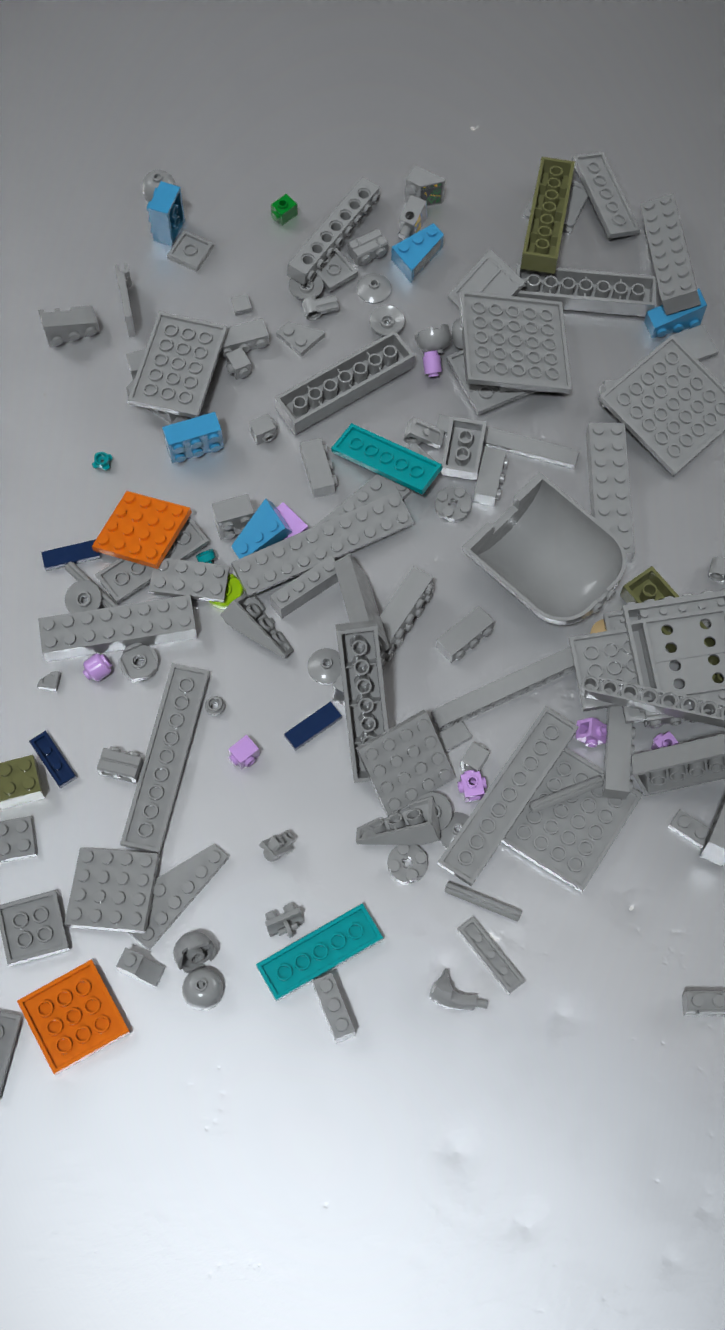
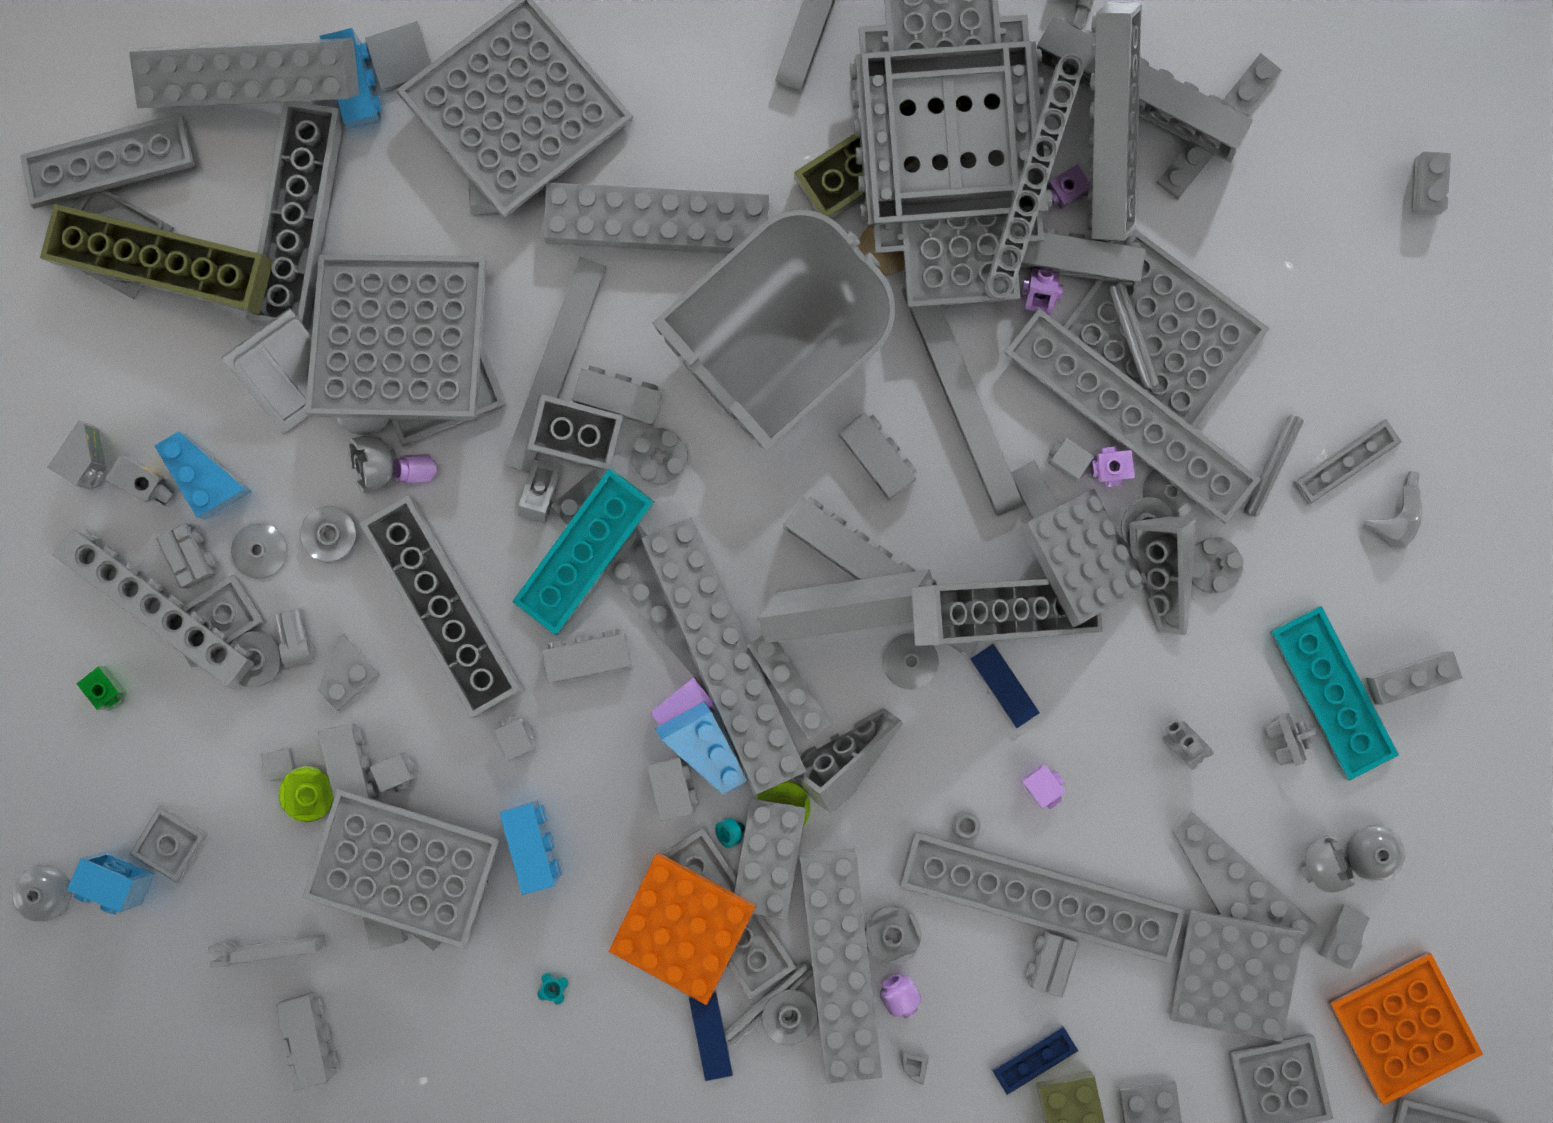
camera: 85 degrees left, 20 degrees up
none -> lime tile [278,766,334,823]

